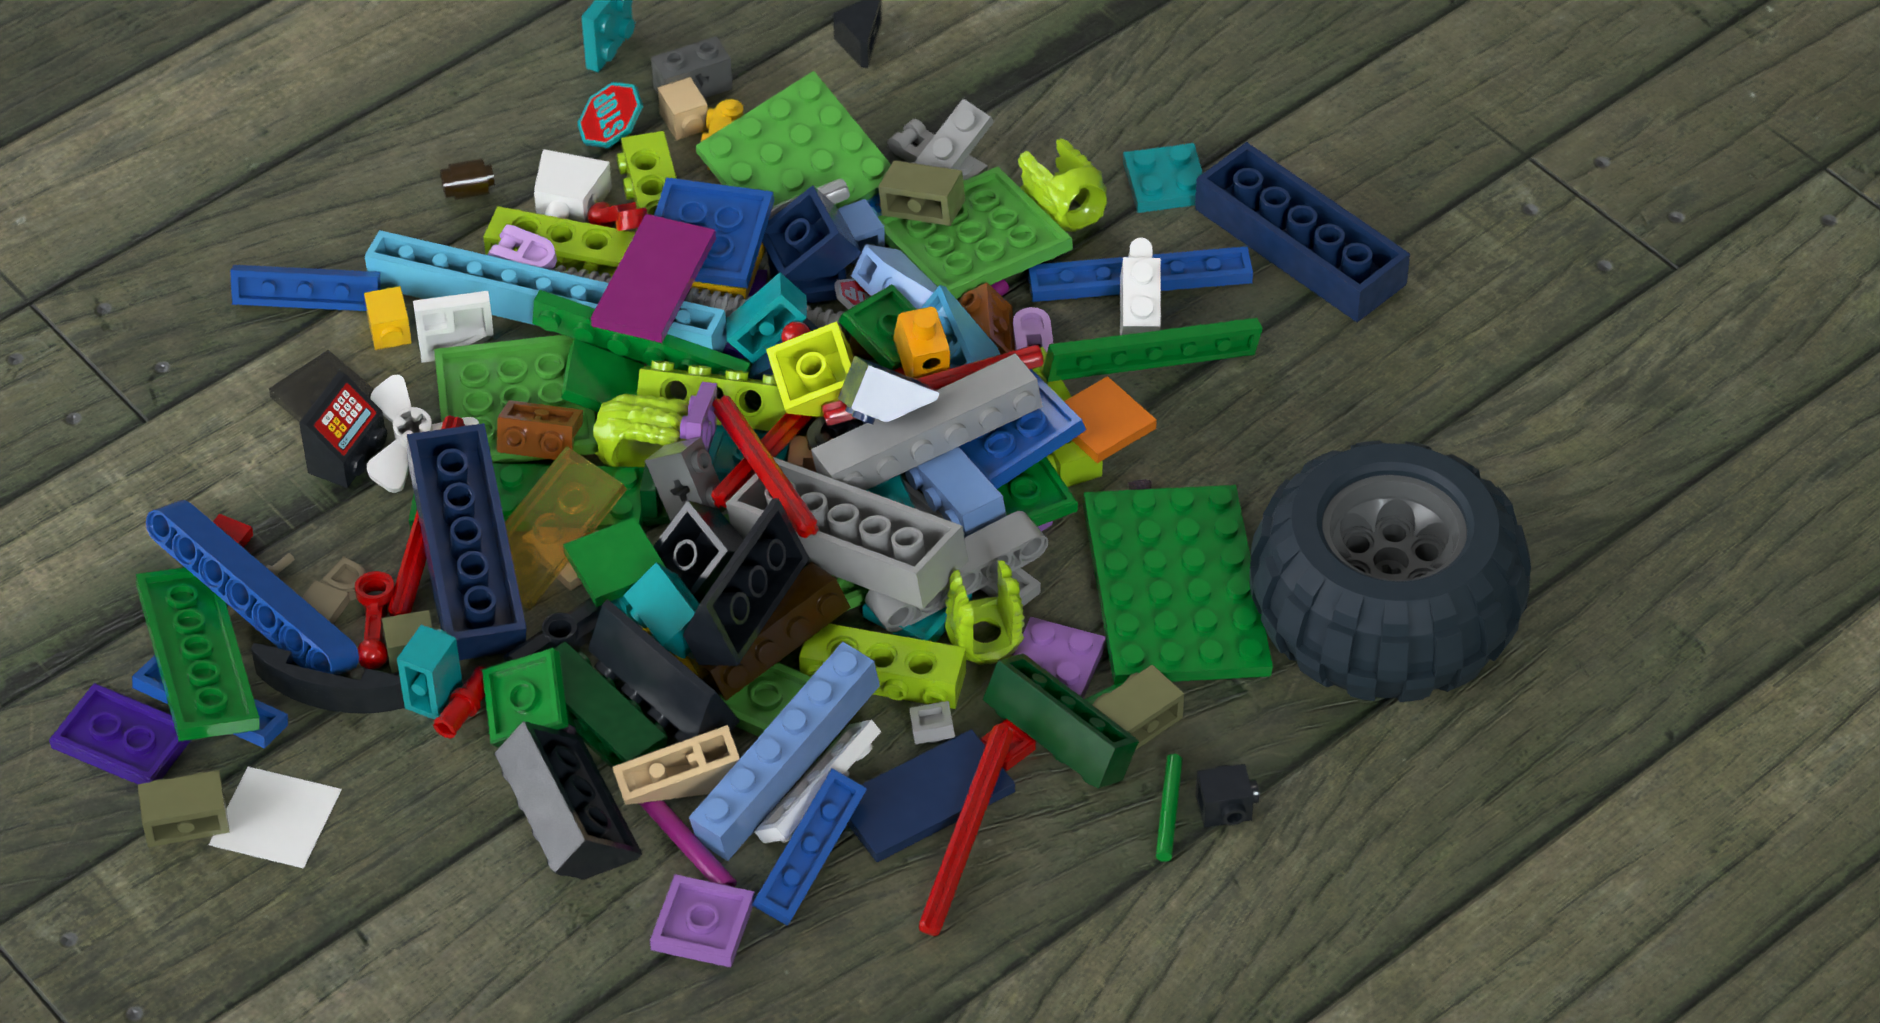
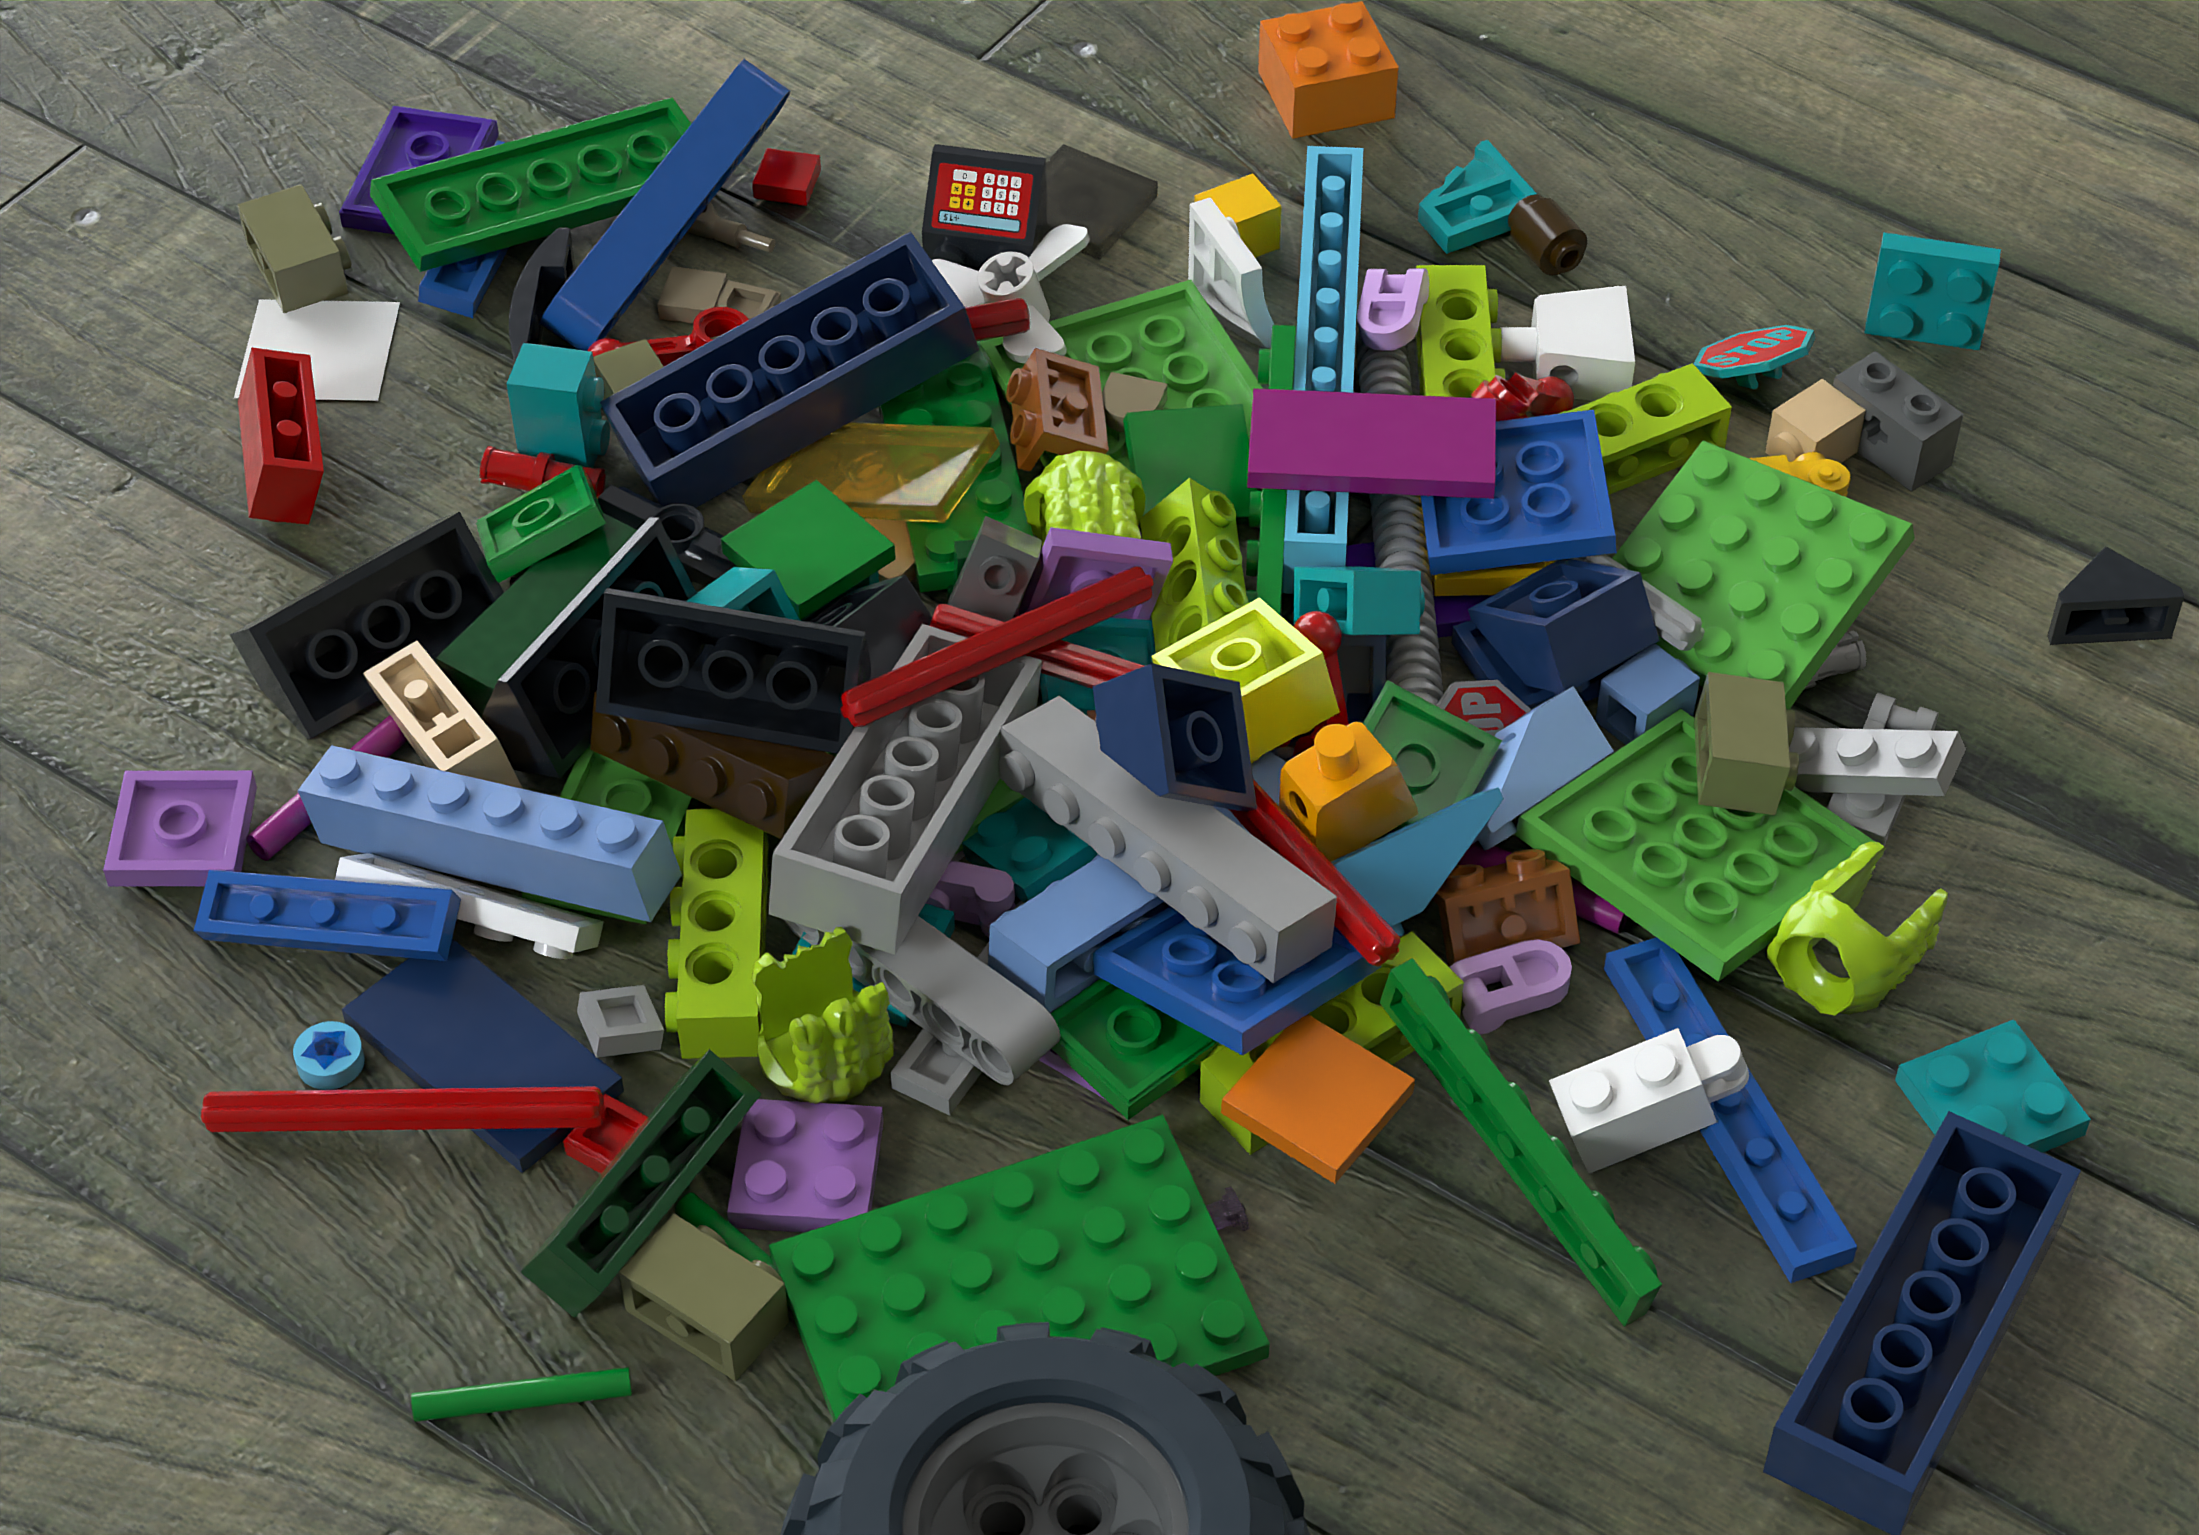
camera: 75 degrees right, 0 degrees up
blue plate [230,265,381,311] -> none
black brick [1195,764,1259,828] -> none
none -> red brick [238,347,324,525]
none -> medium azure tile [293,1021,365,1090]
none -> dark tan tile [1102,372,1167,433]
none -> orange brick [1258,1,1398,139]
none -> teal wing [1418,139,1537,254]

